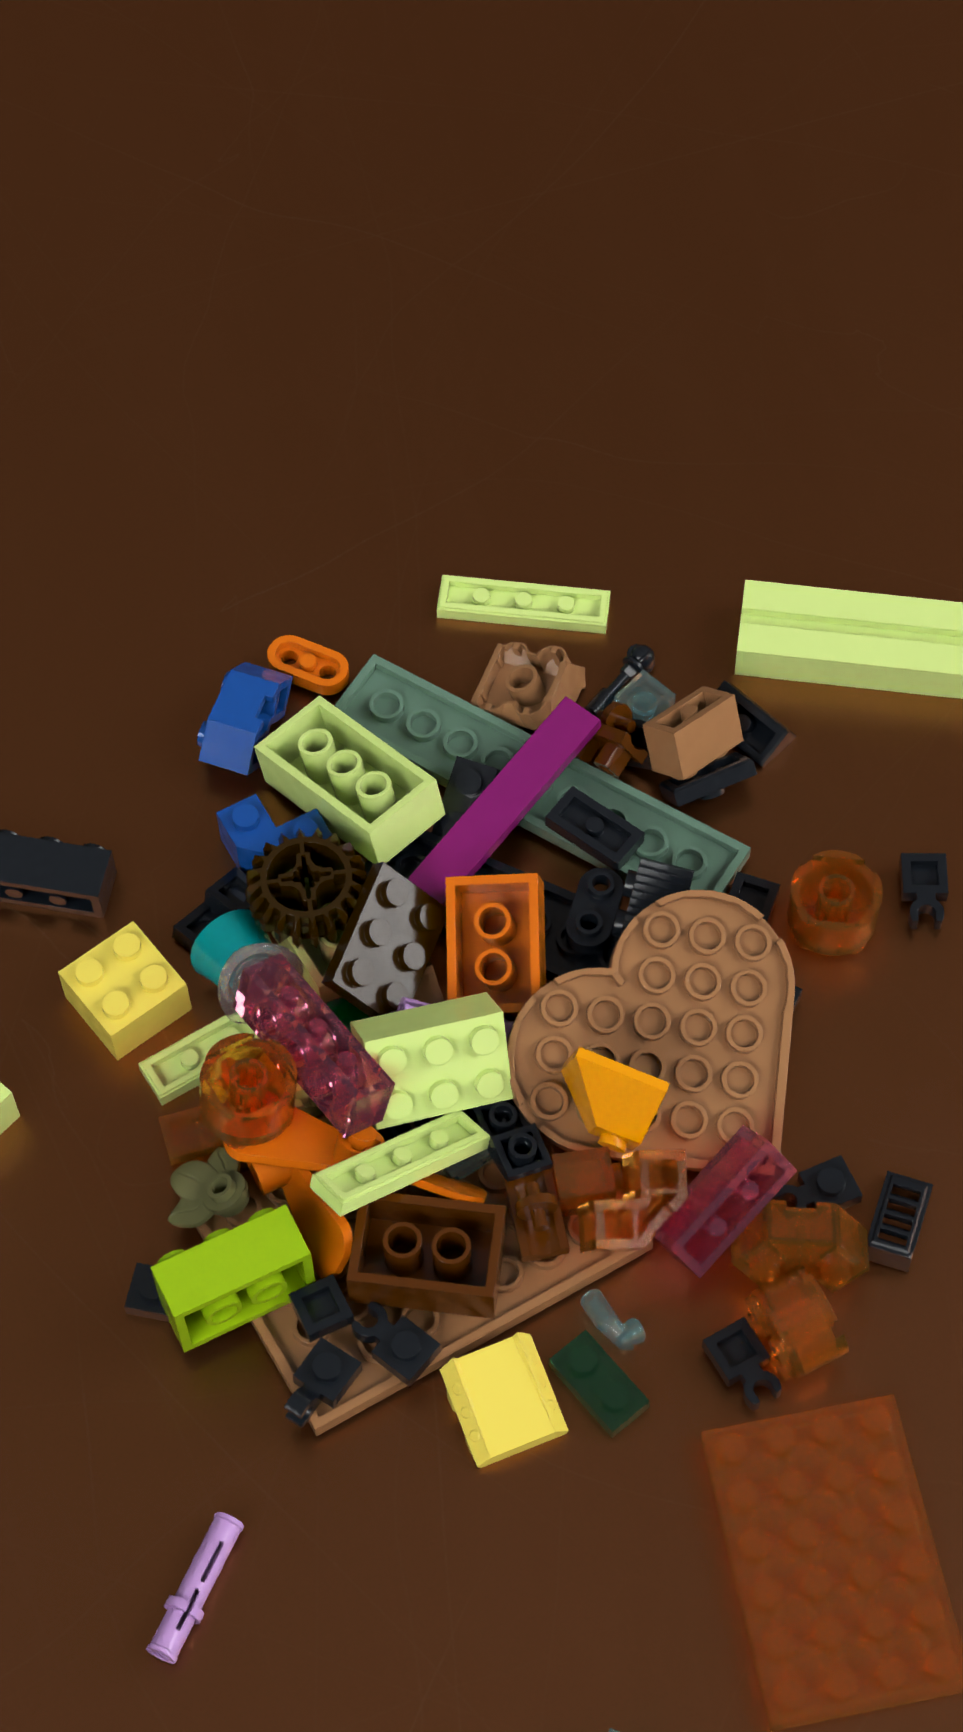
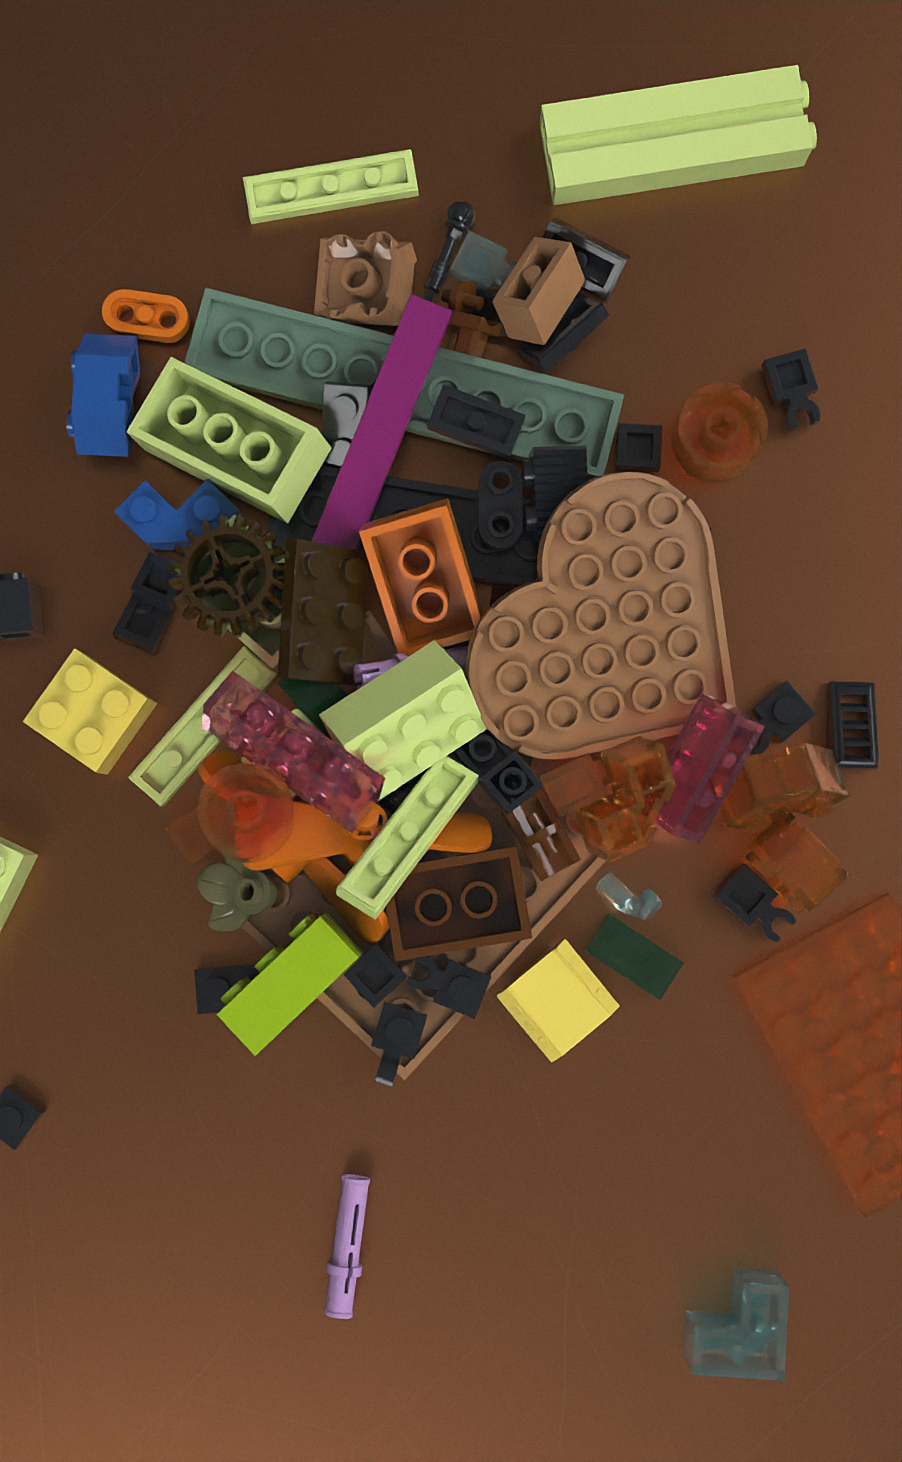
camera: 15 degrees left, 25 degrees up
hat [190,909,304,1024] -> none
light orange slope [561,1046,670,1153] -> none

